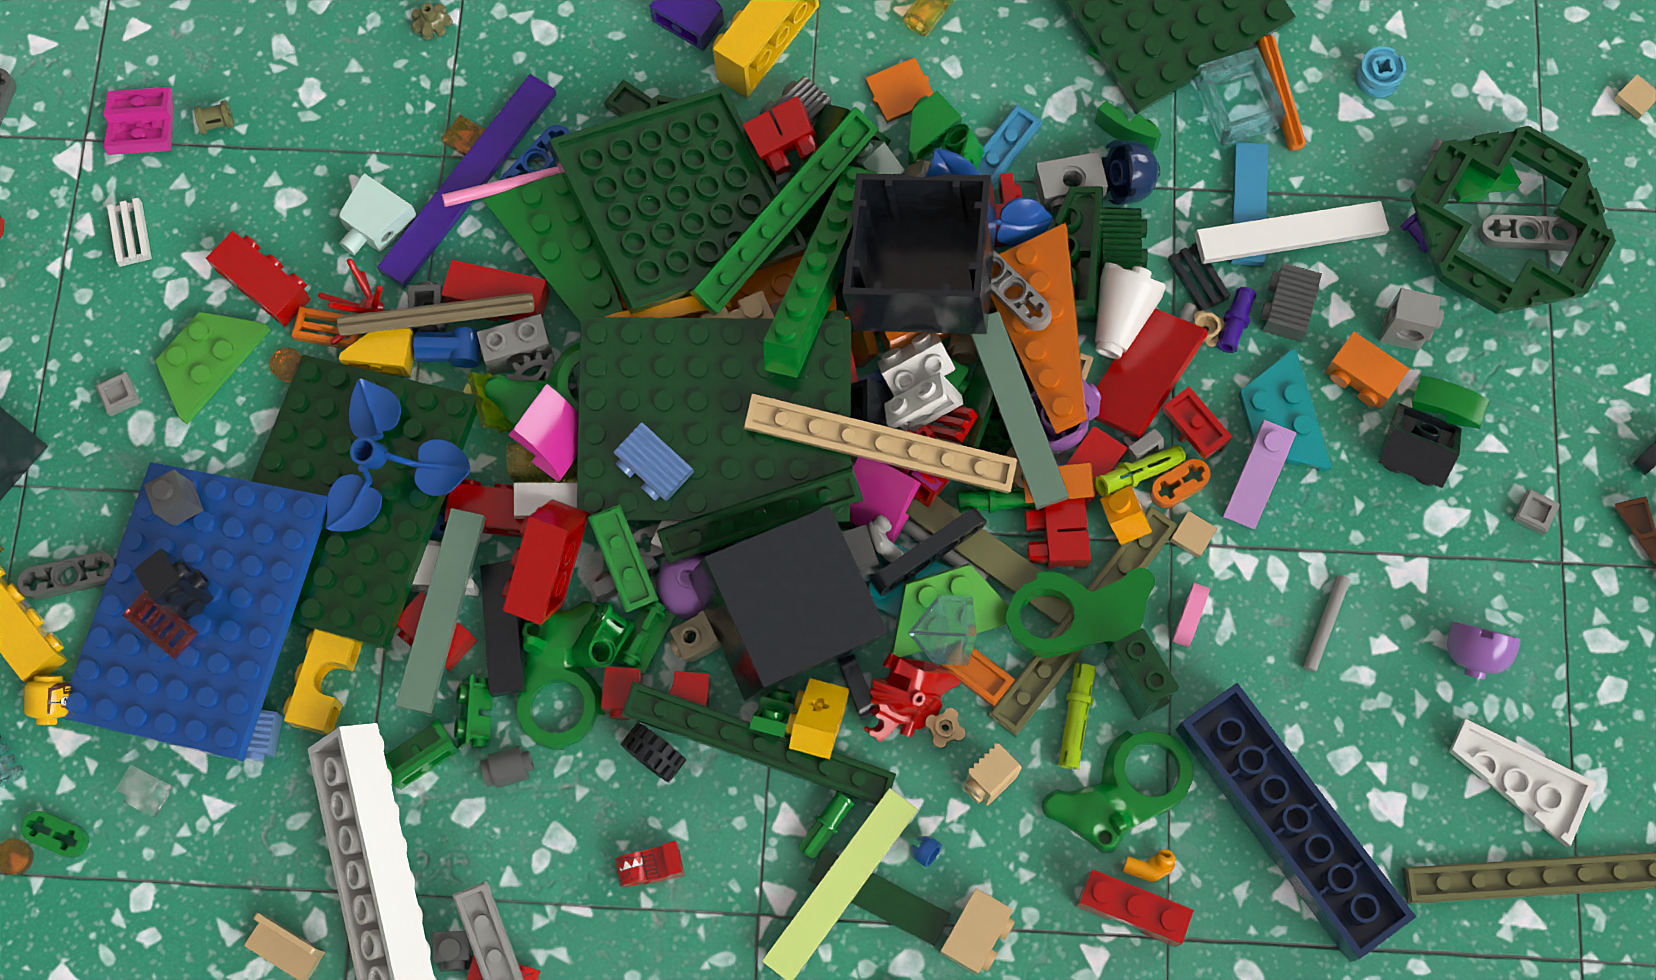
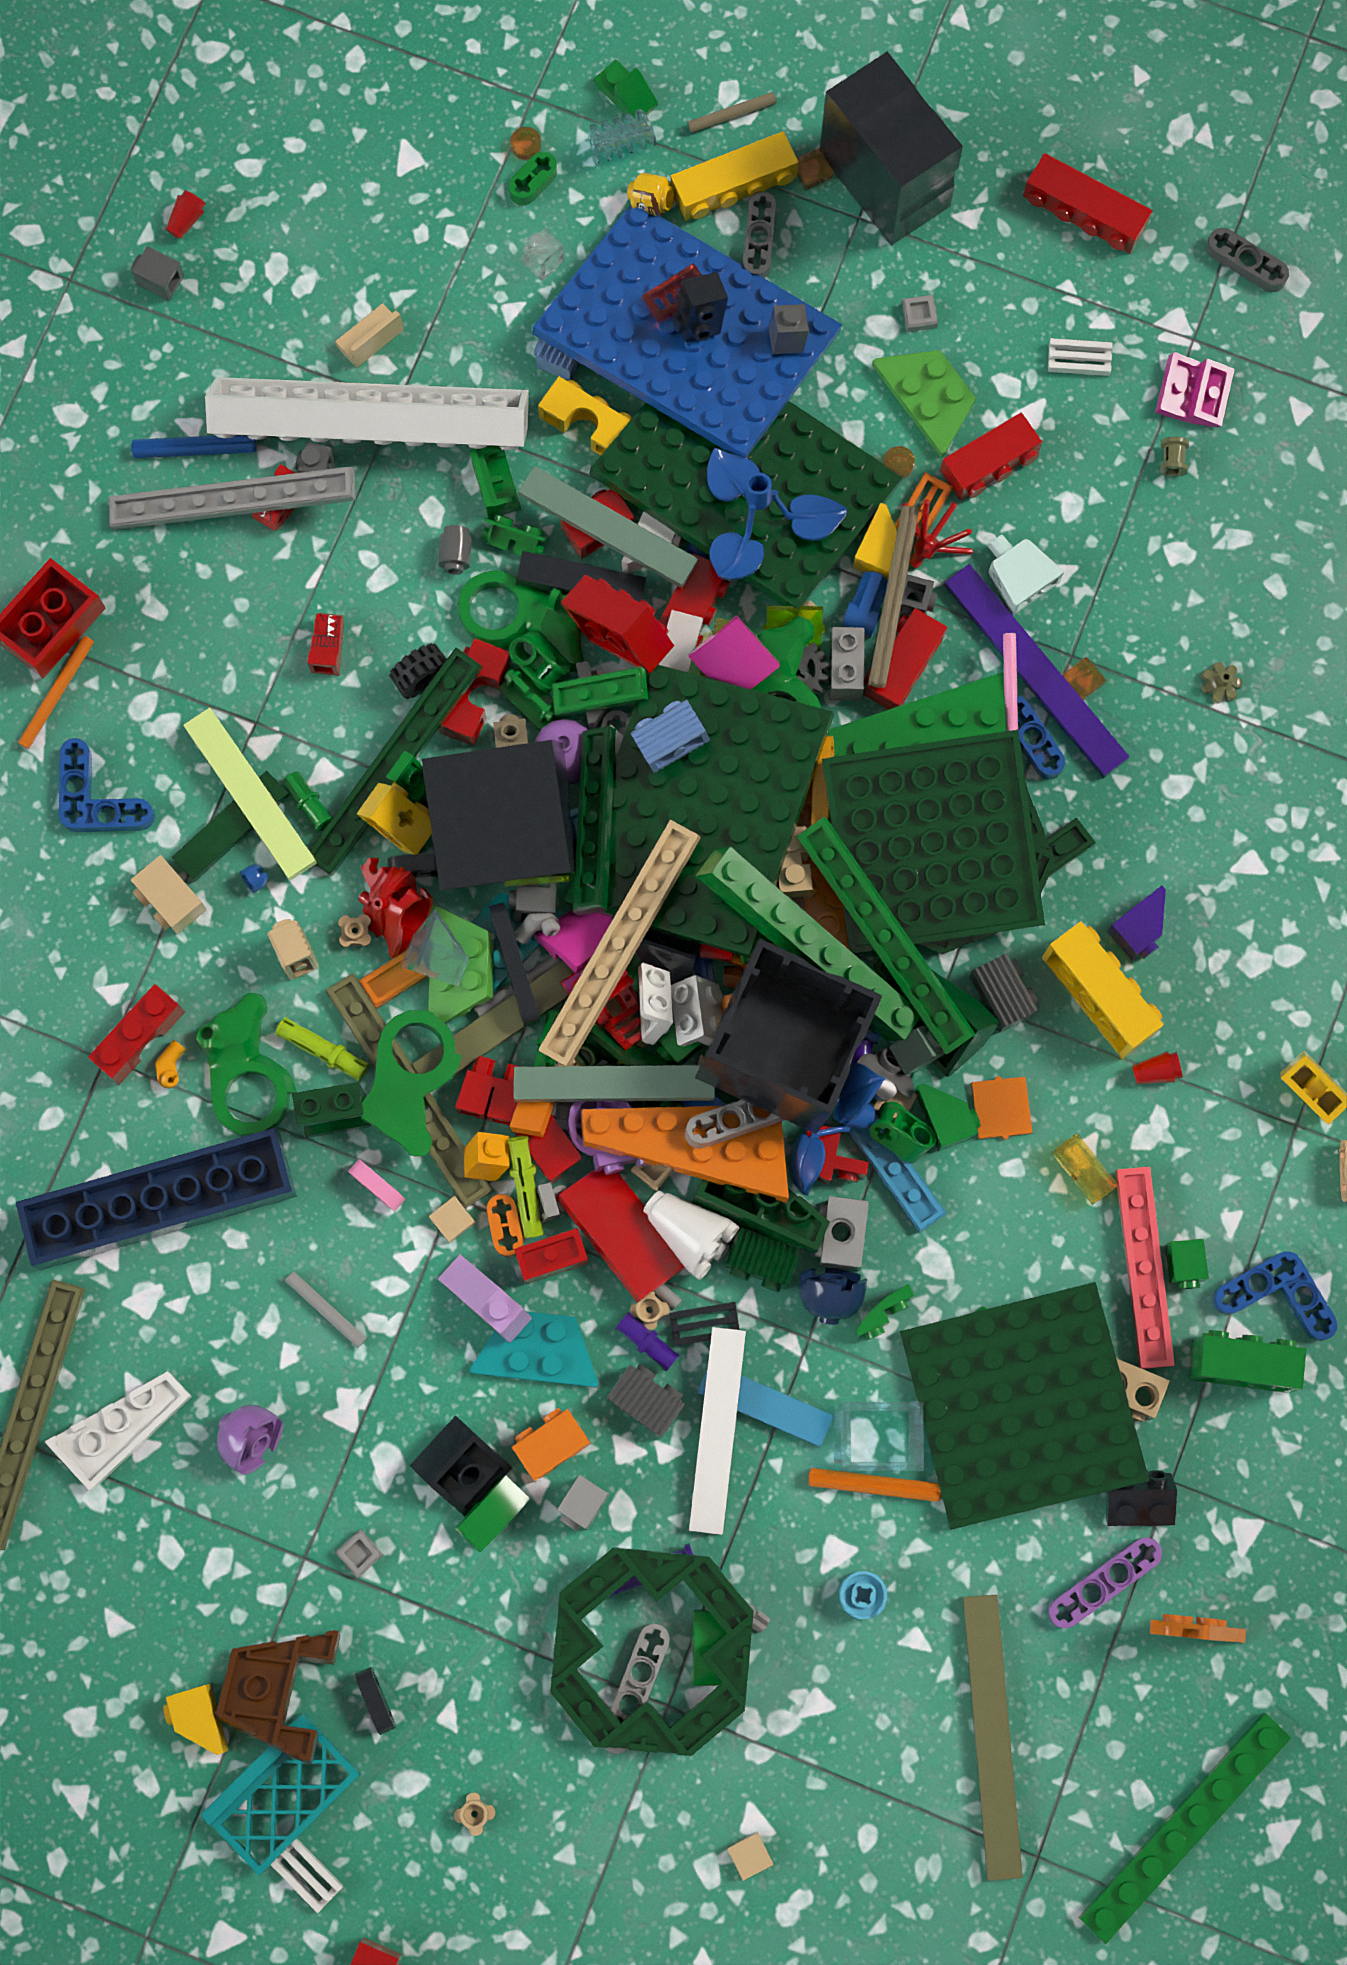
camera: 105 degrees right, 5 degrees up
red hips [743,96,818,176] -> none

